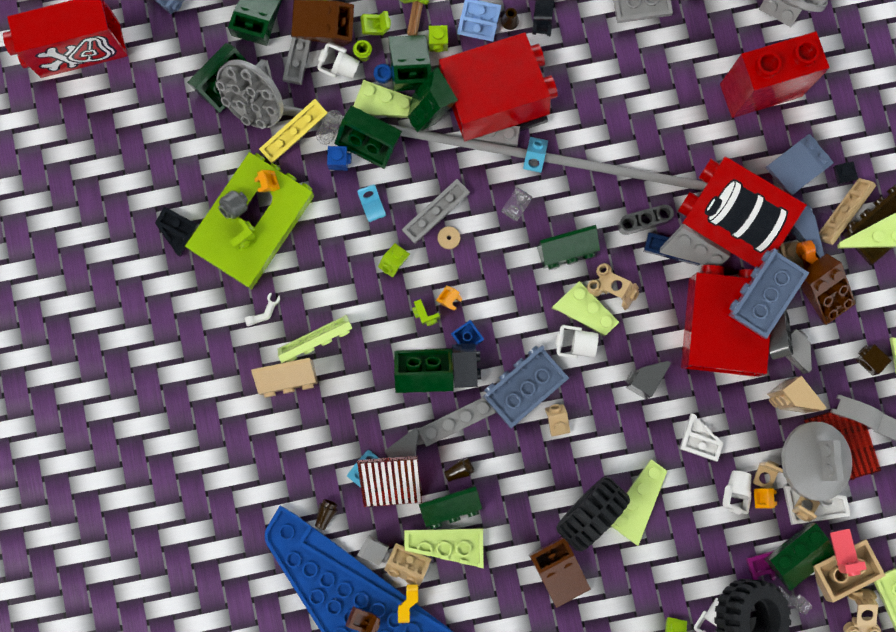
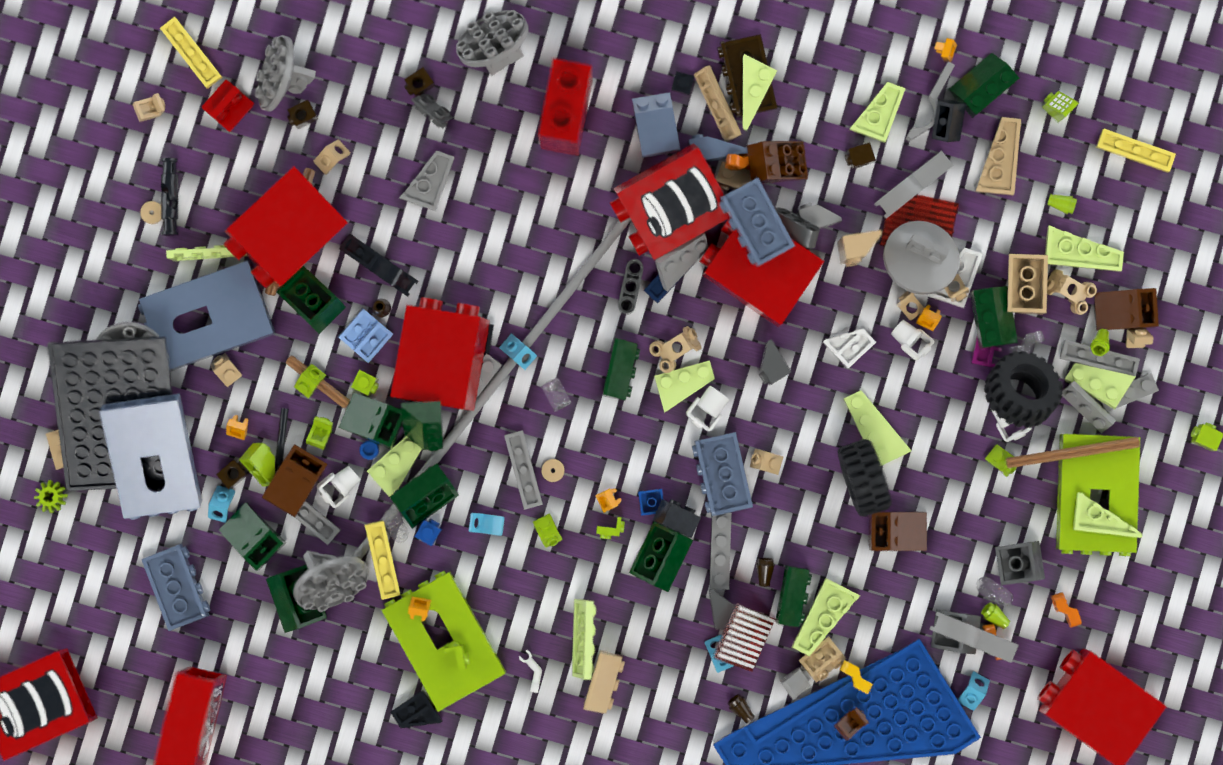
camera: 60 degrees left, 5 degrees up
dark grey head [218,190,248,219] -> none
lime cone [353,40,372,62] -> none
coral bracket [830,529,867,576] -> none

